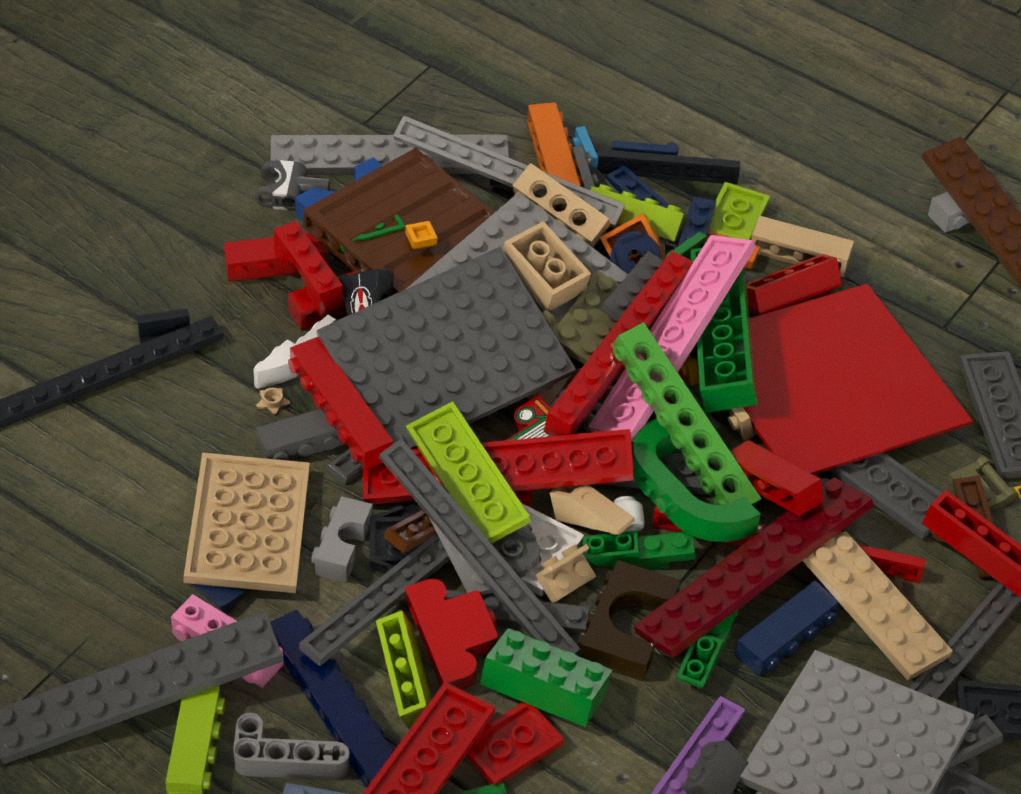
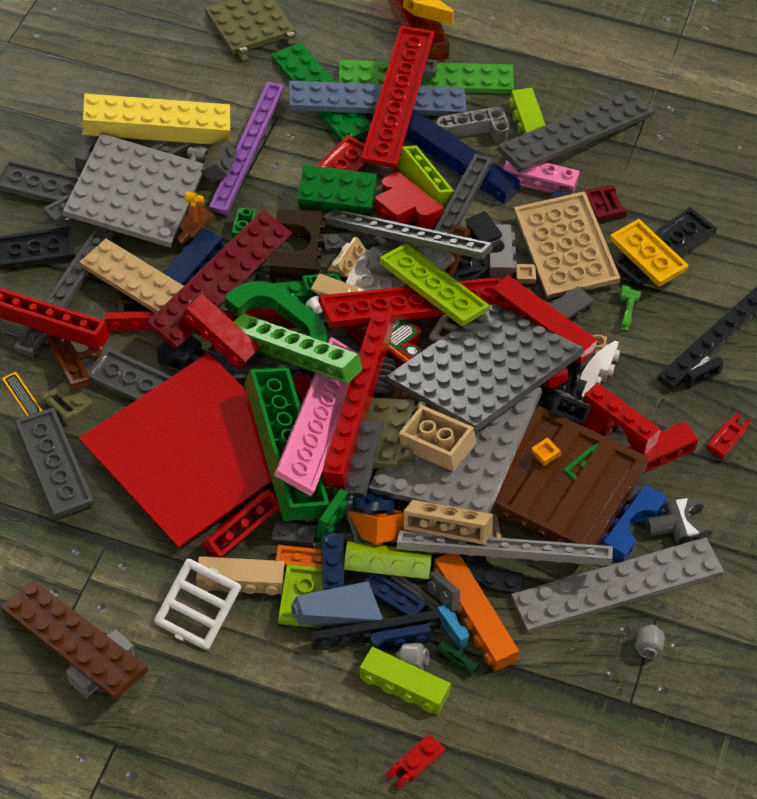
camera: 165 degrees right, 5 degrees up
none -> white bar [154,559,241,650]
none -> dark orange torso [176,191,217,245]
none -> sand blue slope [291,581,383,628]
none -> lime brick [360,647,451,715]
none -> red hinge [385,734,445,789]
none -> light grey head [396,643,429,670]
none -> dark green pin [436,640,480,676]
none -> black panel [466,211,502,253]
none -> tan plate [516,264,536,284]
none -> dark red plate [584,185,628,222]
none -> yellow plate [610,219,689,287]
none -> black plate [613,207,717,288]
none -> bright green brick [619,285,641,331]
none -> light grey head [635,624,665,659]
none -> red hinge [706,412,752,460]

